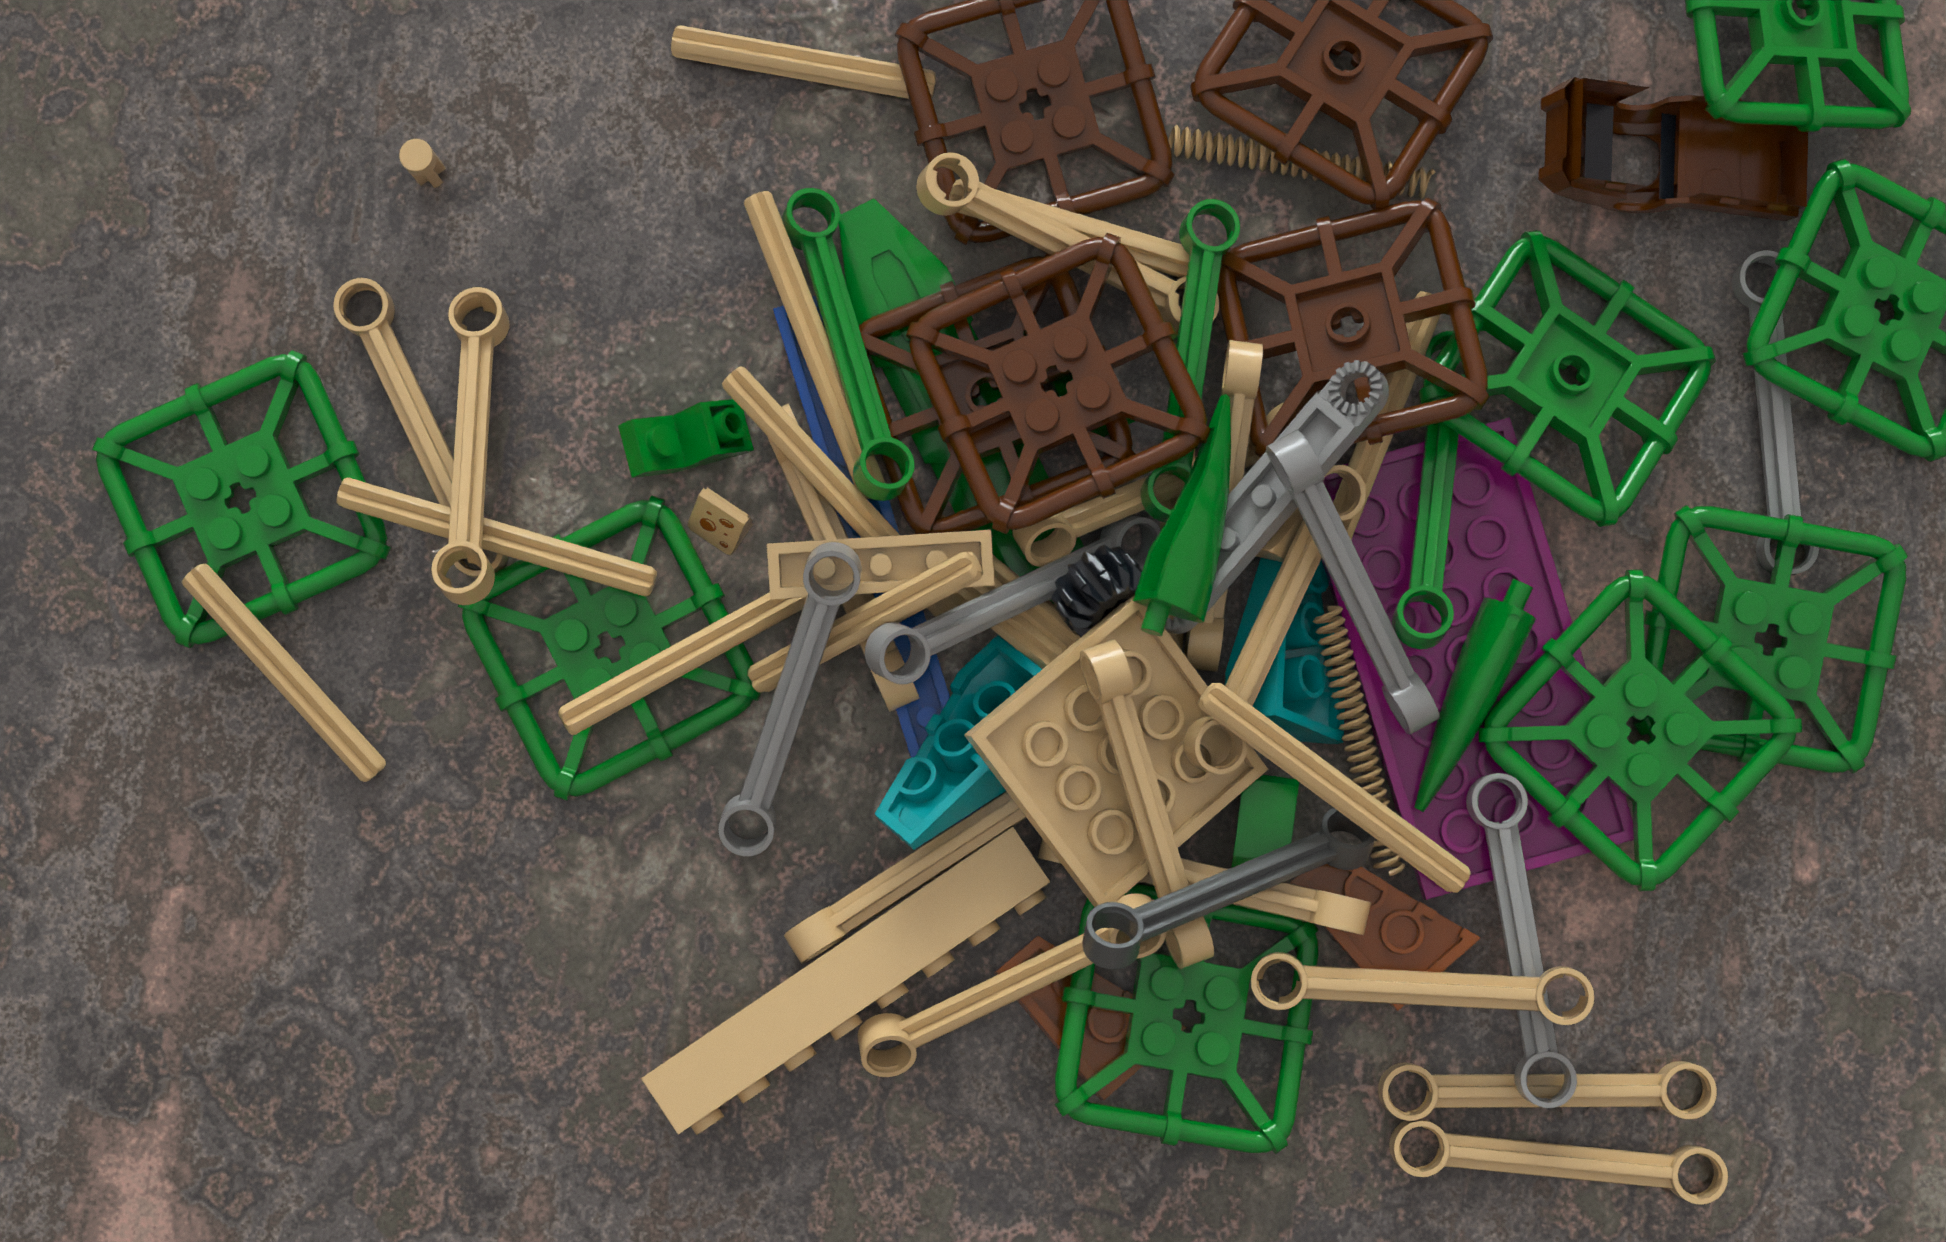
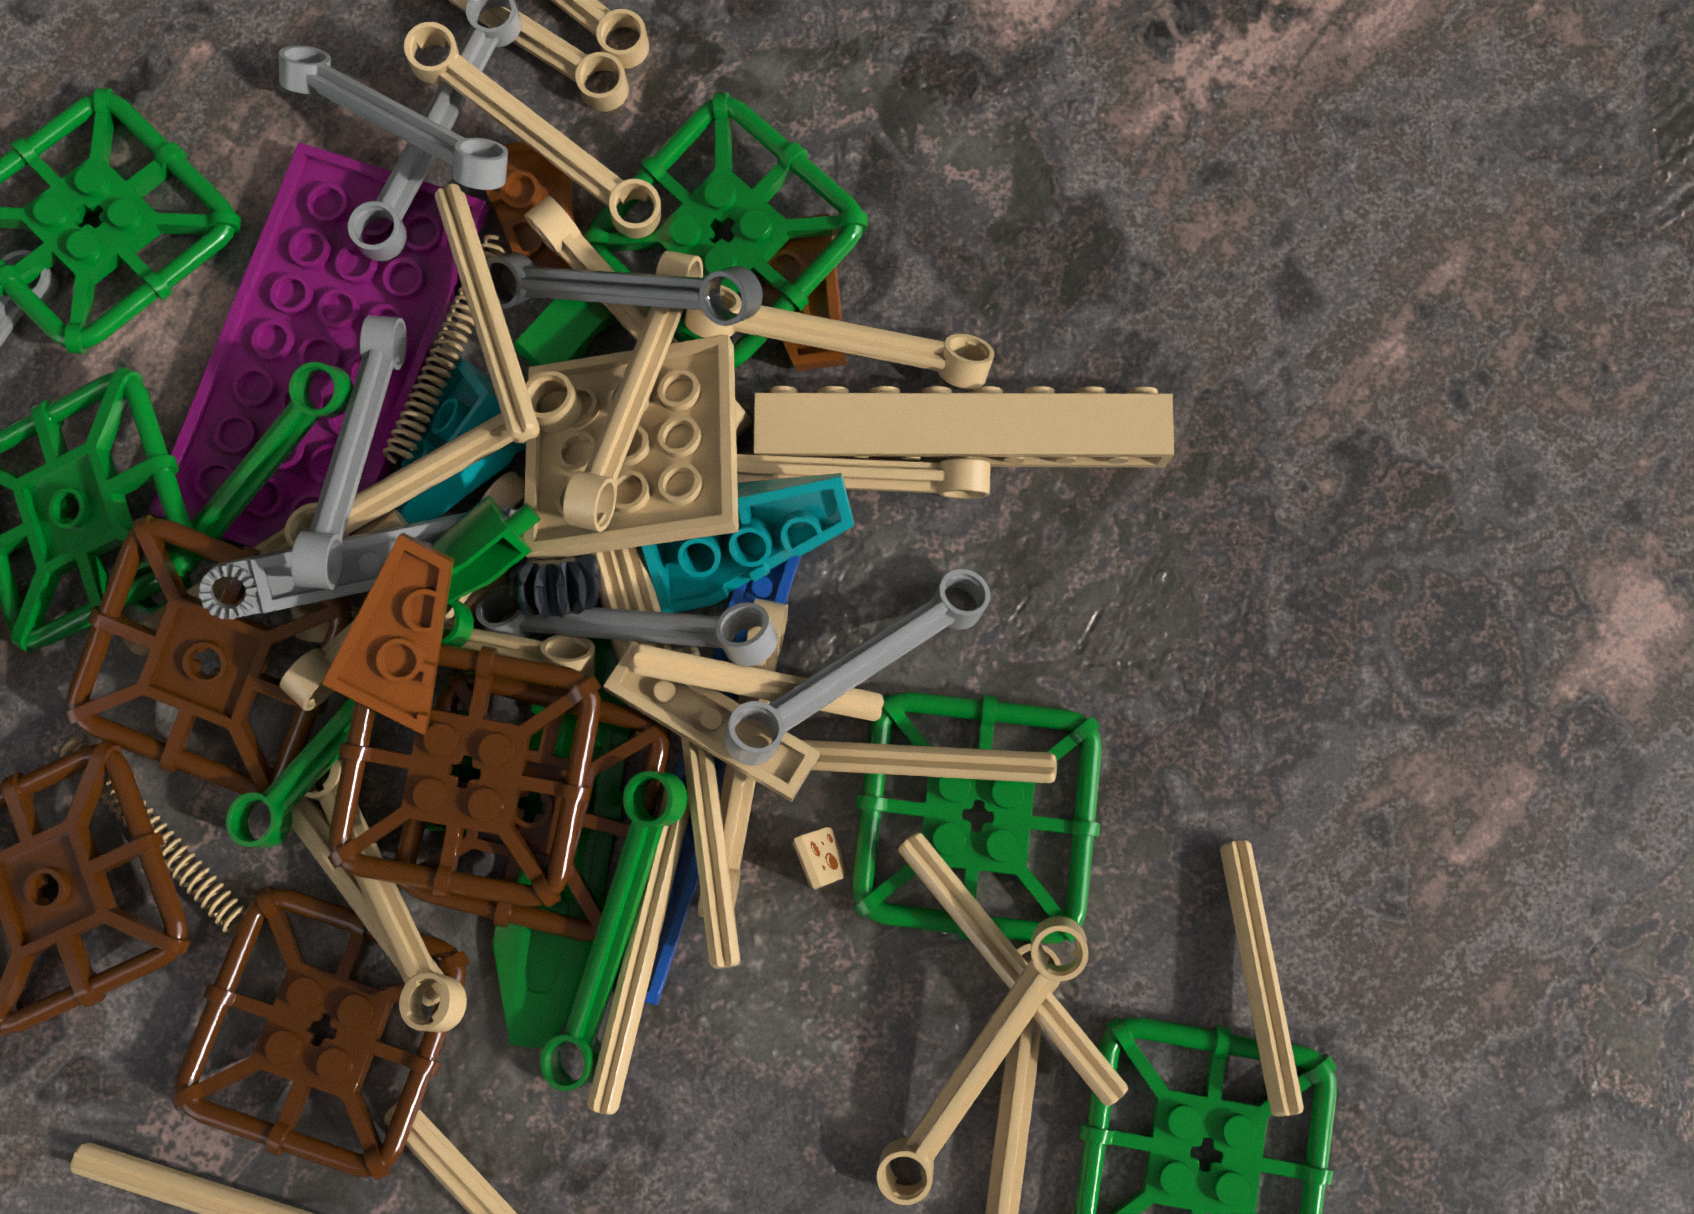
camera: 140 degrees left, 5 degrees down
green slope [618,399,754,478] -> none
green piece [1414,579,1536,812] -> none
green plate [1479,569,1802,892] -> none
none -> light grey piece [279,46,508,190]
none -> dark orange wing [321,533,454,735]

